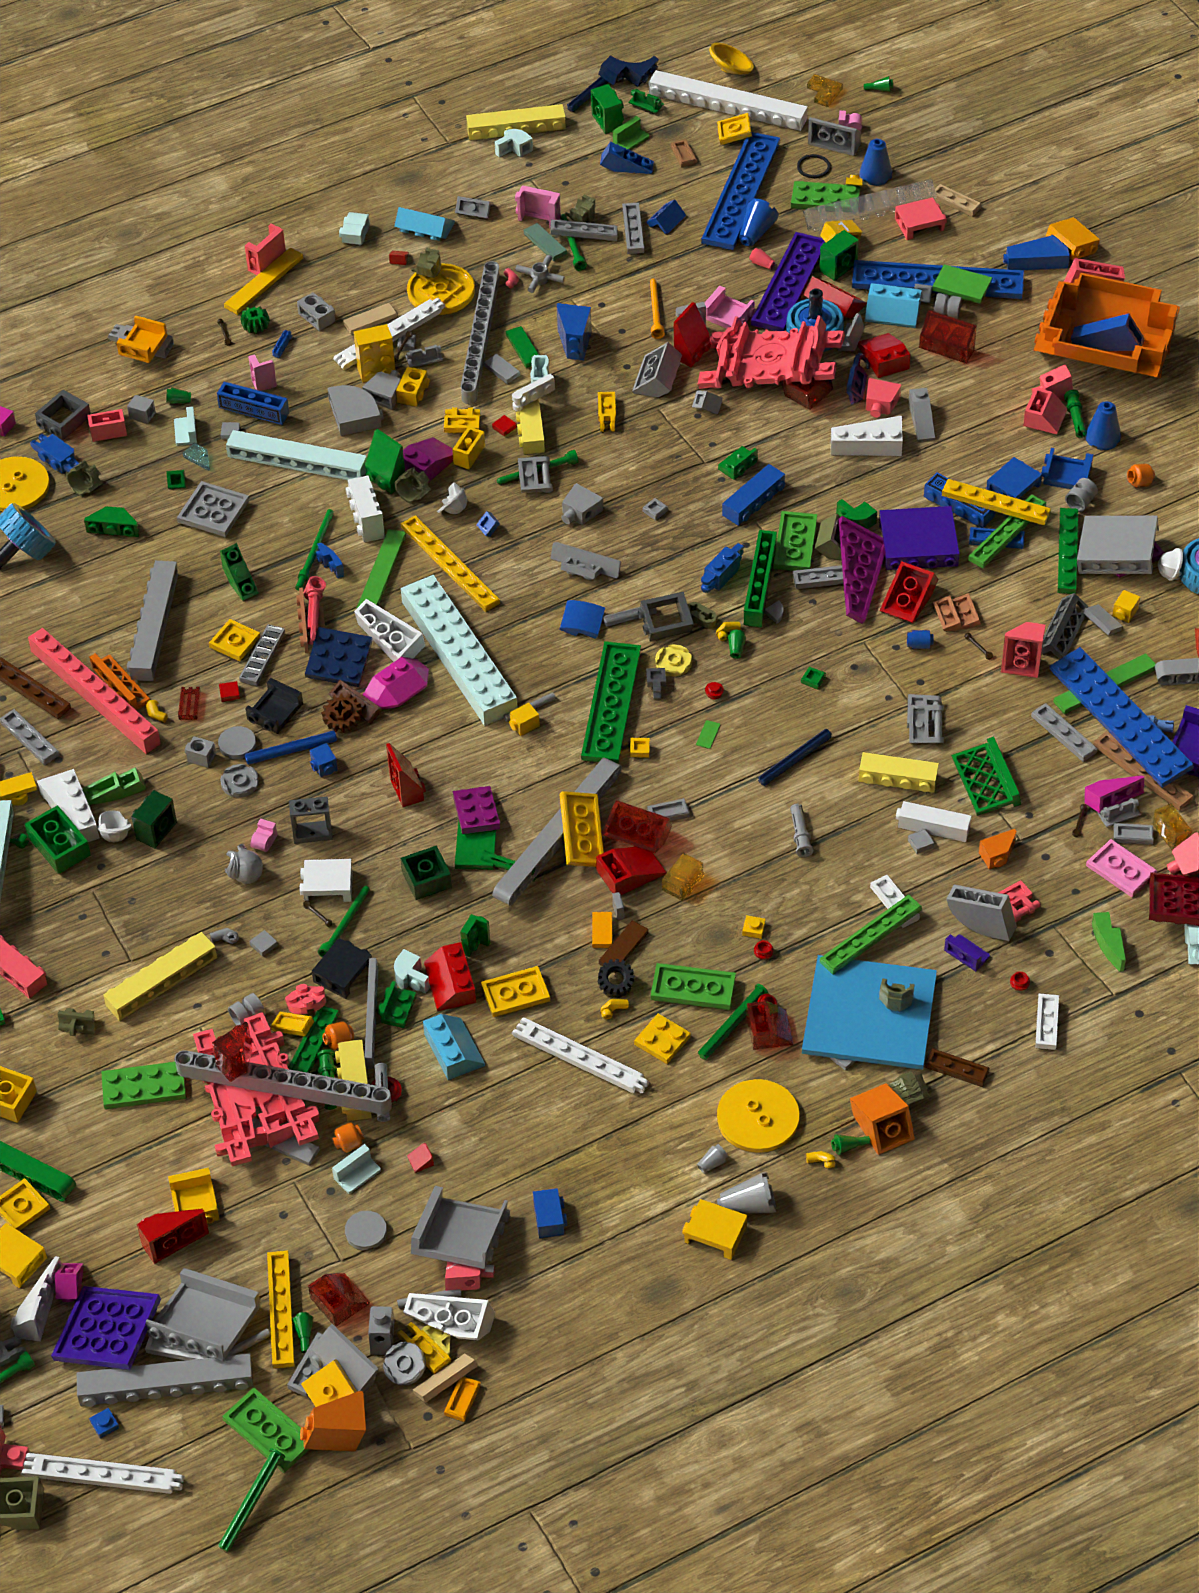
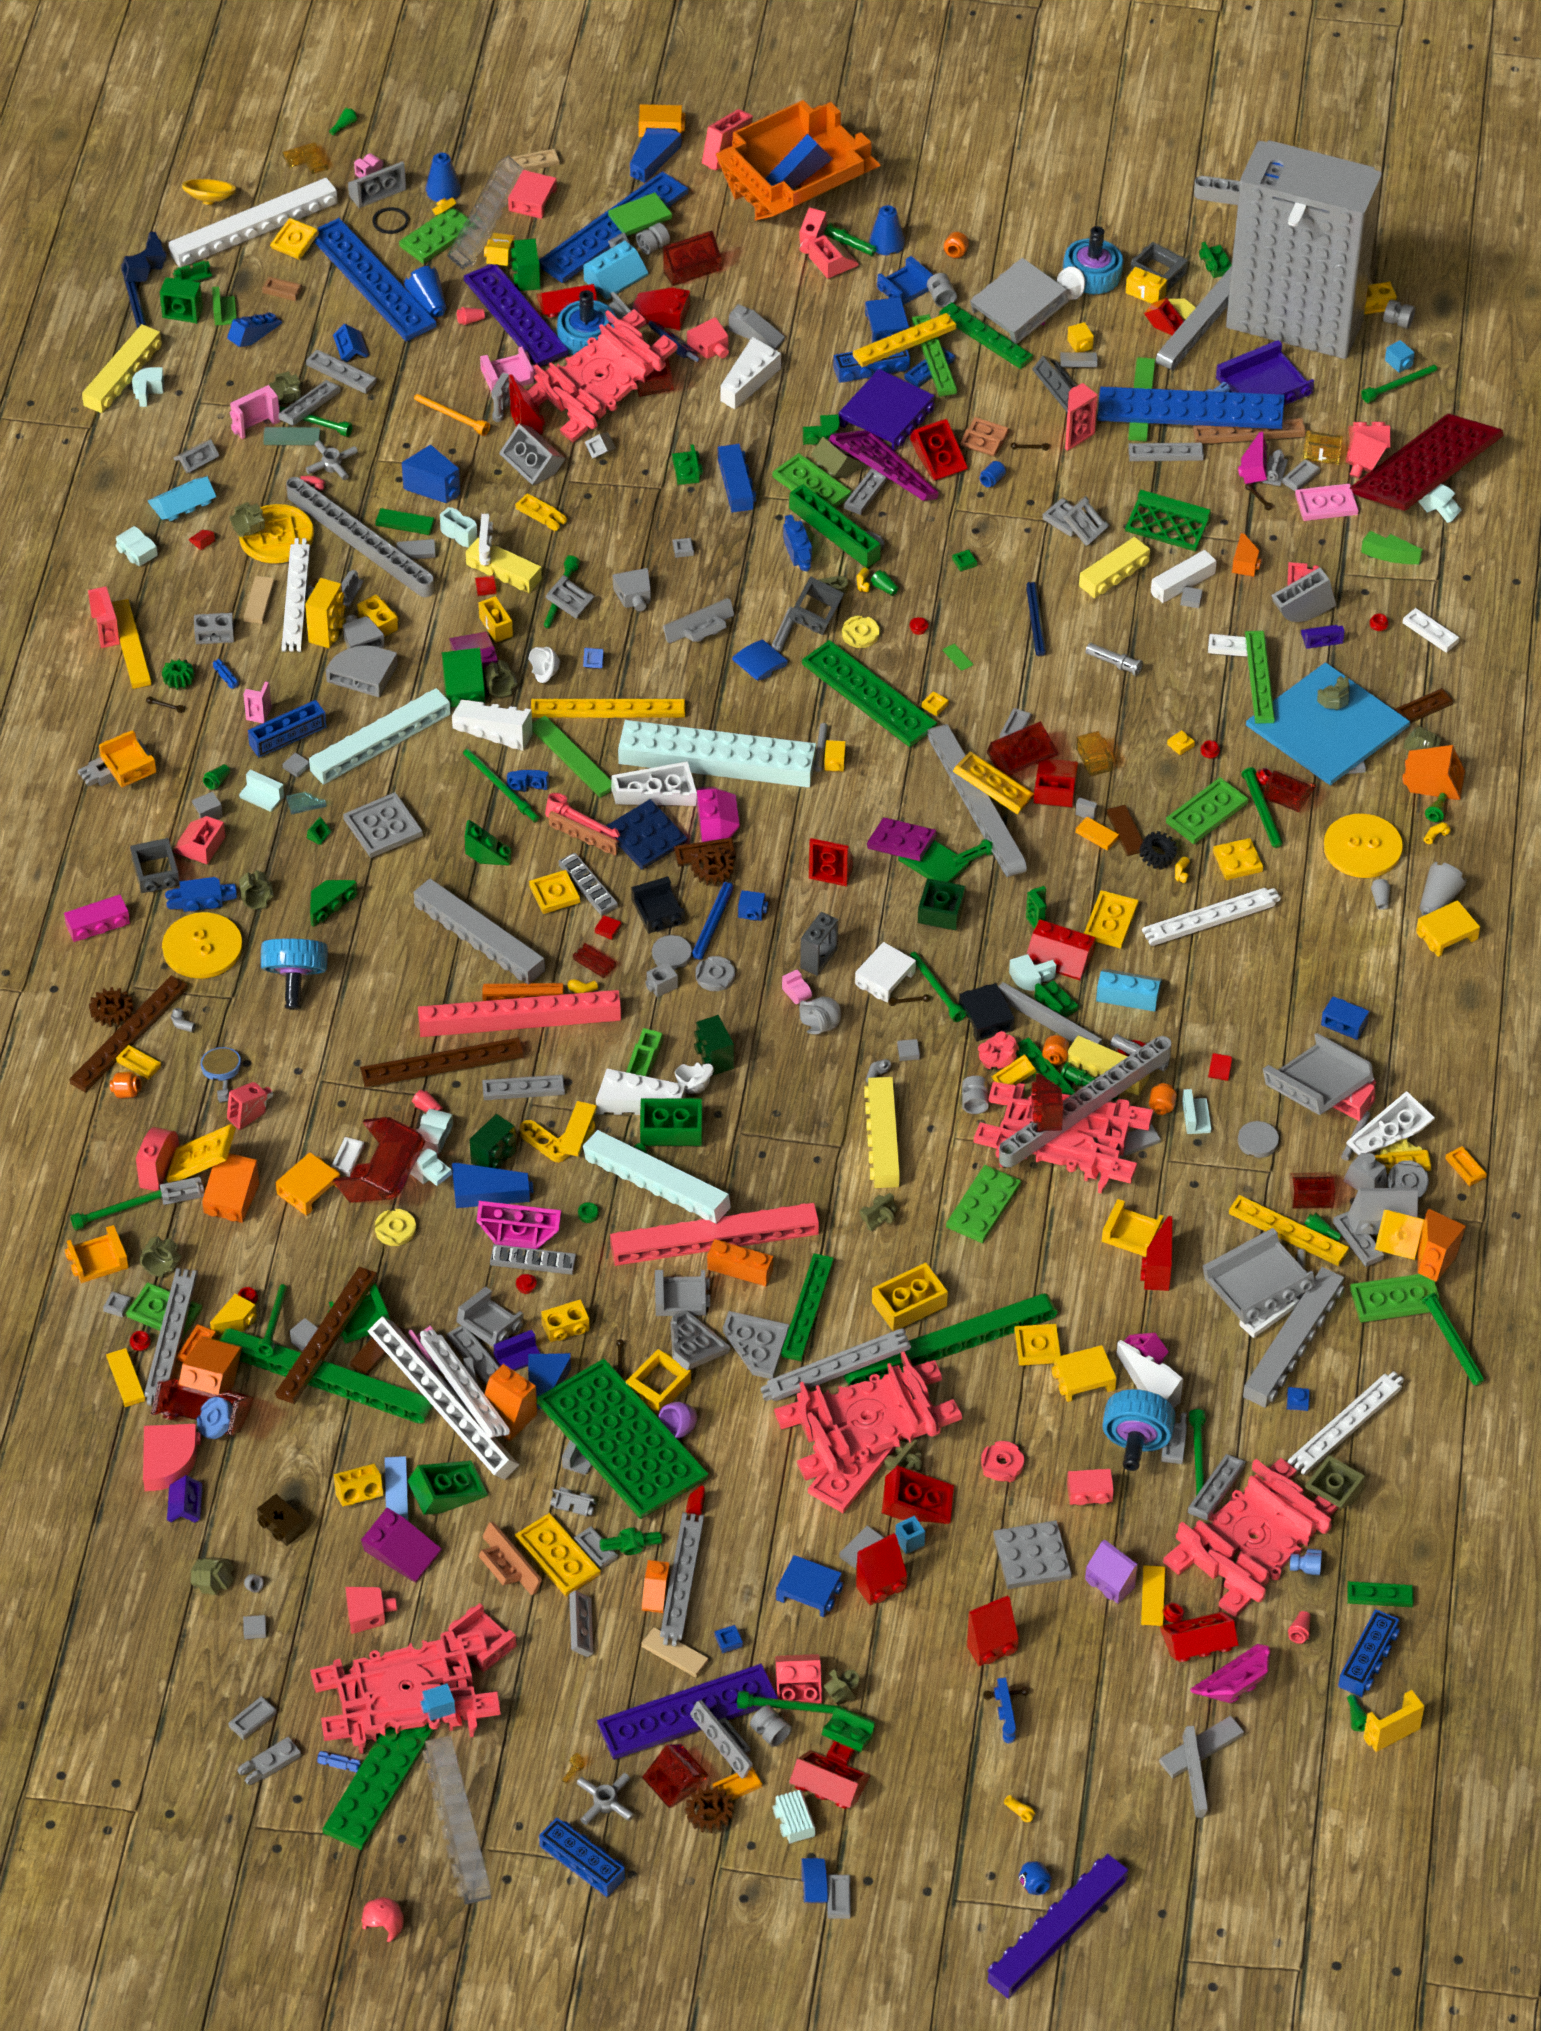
camera: 55 degrees left, 0 degrees up
dark purple plate [51,1286,161,1370] -> none
tan tile [413,1353,477,1402] -> none
yellow plate [444,407,480,433] -> none
flat silver plate [646,668,666,699] -> none

